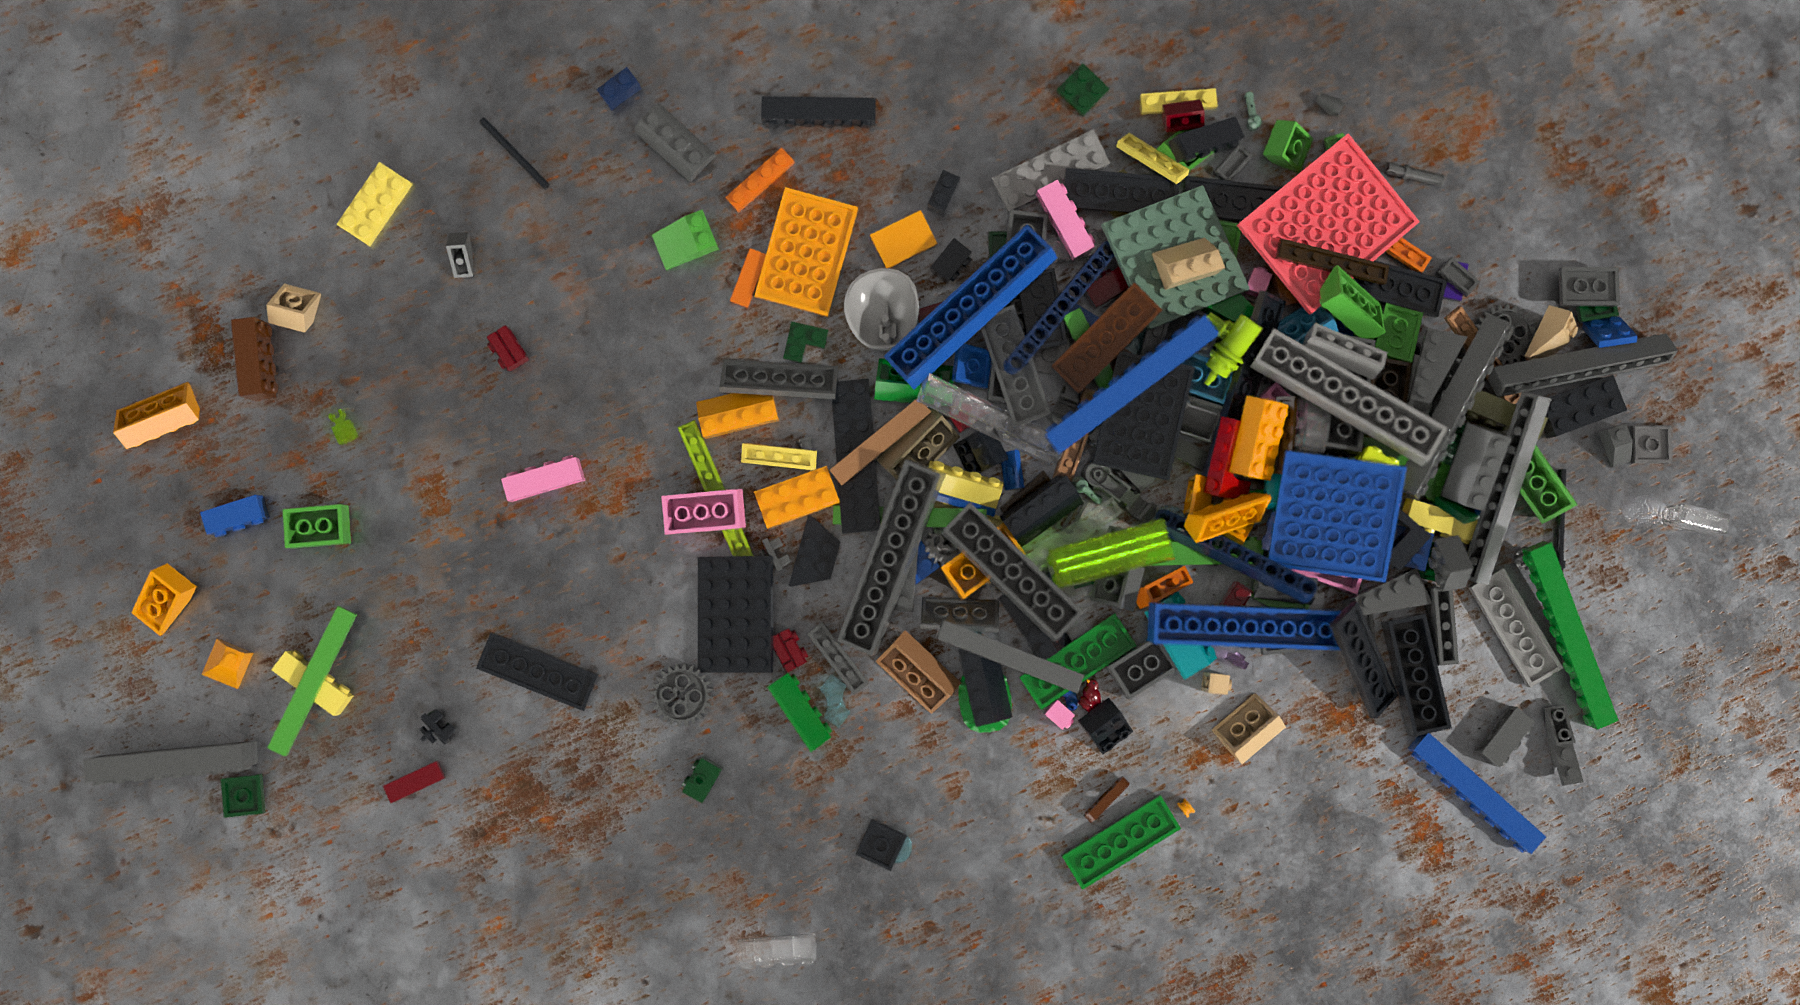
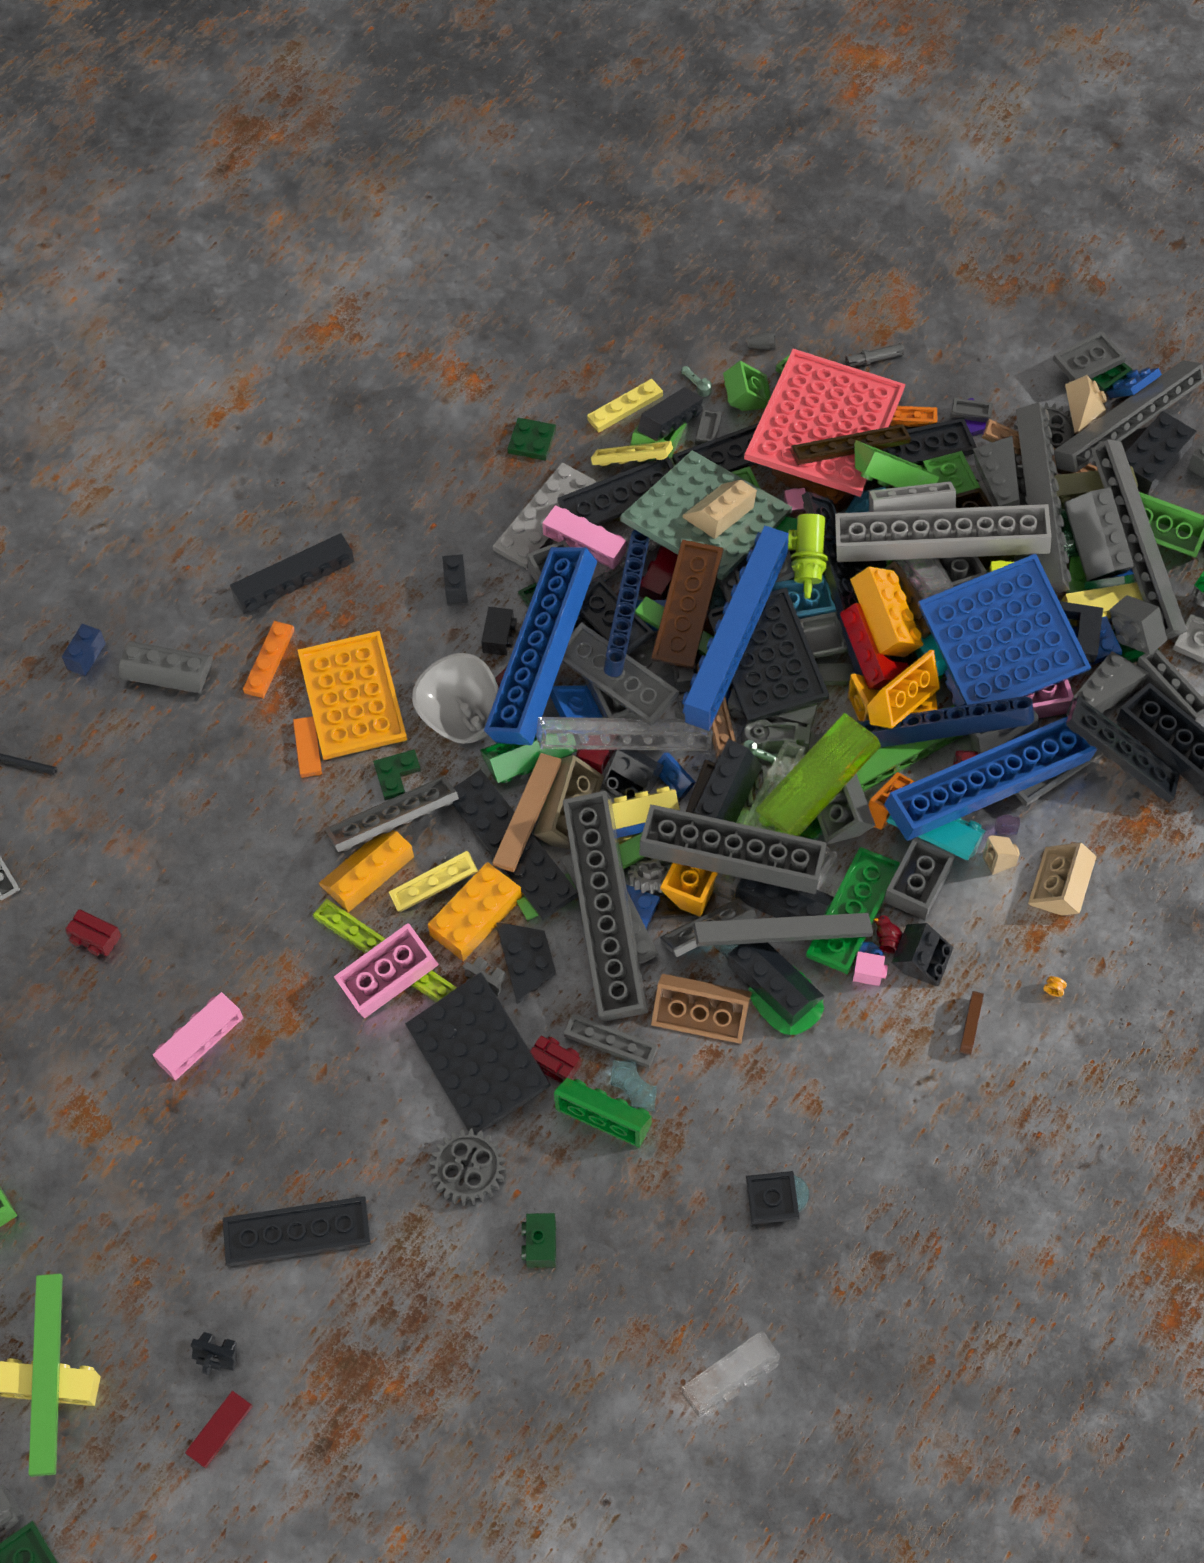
camera: 20 degrees left, 25 degrees down
bright green slope [652,209,719,270] -> none
light orange tile [870,210,938,268] -> none
green plate [1061,794,1181,890] -> none
dark red brick [1162,99,1205,132] -> none

